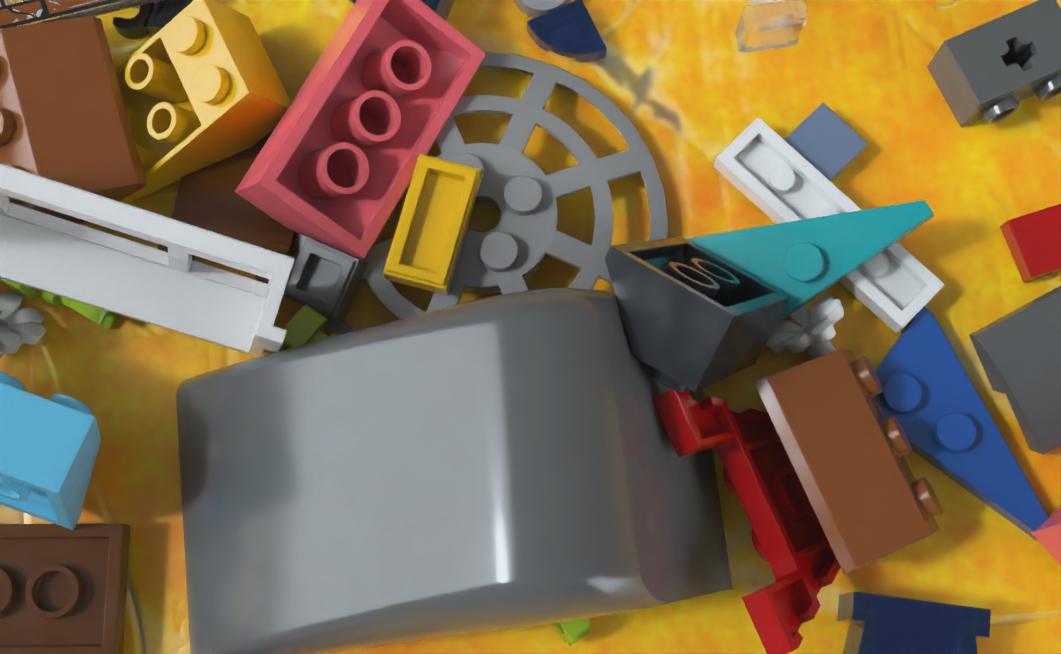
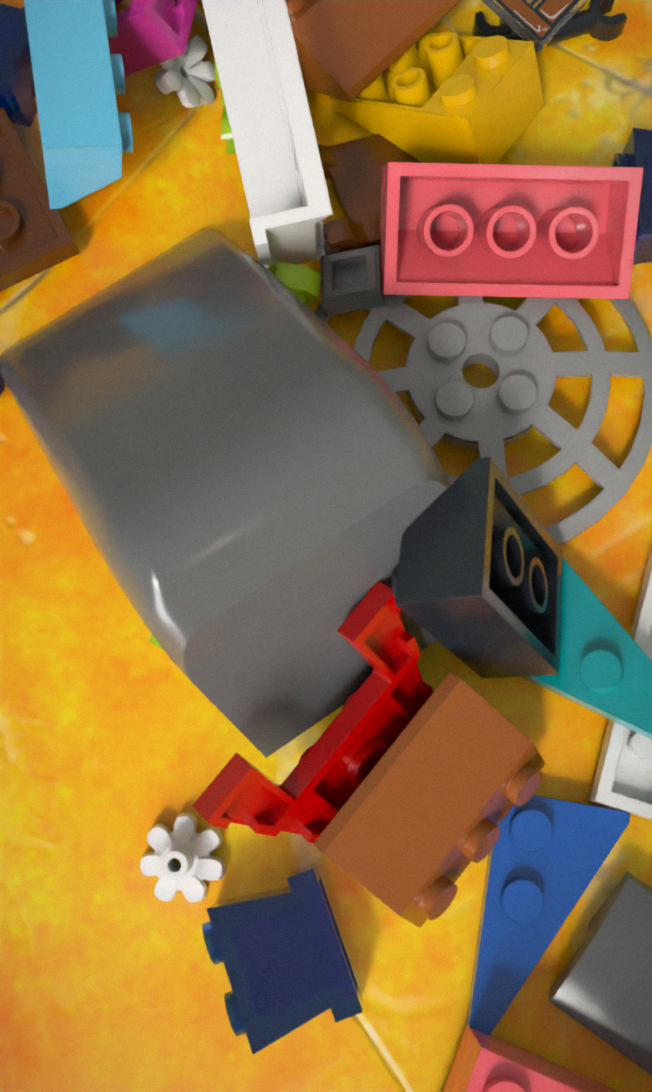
camera: 70 degrees right, 0 degrees up
yellow tile [383,154,482,295] -> none
white plant [766,296,844,359] -> none

